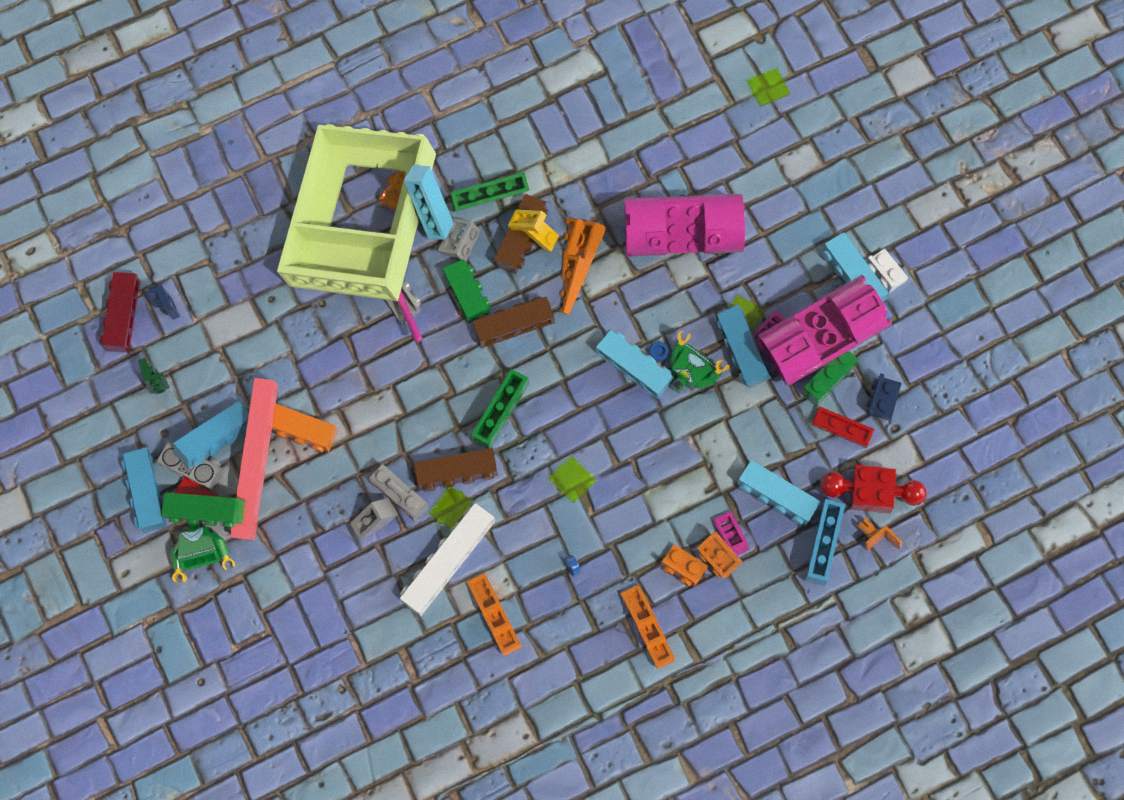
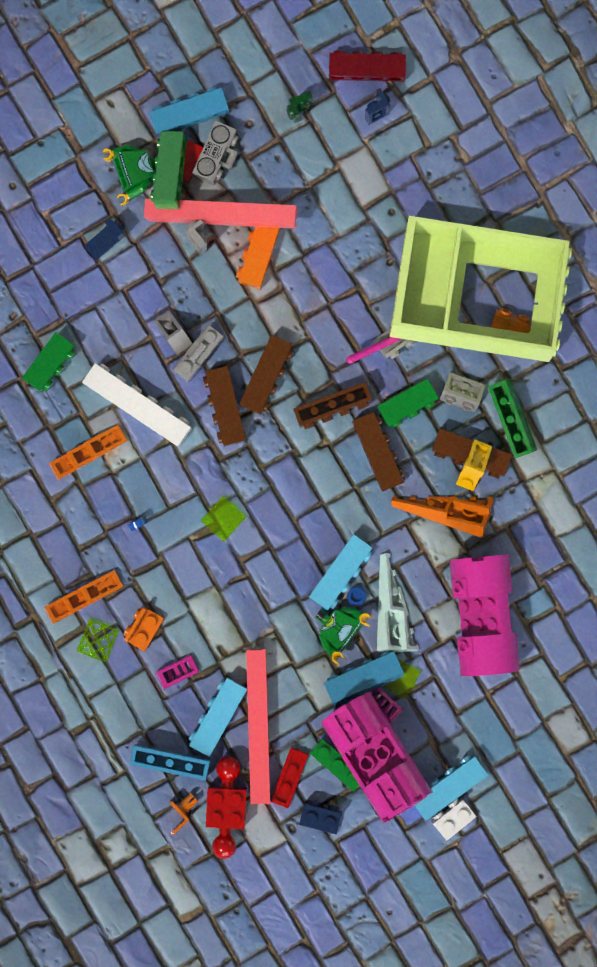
camera: 85 degrees right, 15 degrees up
dark azure brick [173,401,249,469] -> none
medium azure brick [404,165,454,240] -> none
clear neon green piece [429,487,473,528] -> none
green brick [471,369,529,449] -> none
orange bracket [697,532,743,579] -> none
none -> green brick [22,332,76,393]
none -> clear neon green window [77,619,119,662]
none -> dark blue bracket [84,218,125,260]
none -> light grey bracket [186,219,207,256]
none -> reddish brown brick [239,335,294,415]
none -> coral tile [246,648,270,804]
none -> reddish brown brick [293,382,372,430]
none -> light aqua wedge [377,553,419,653]

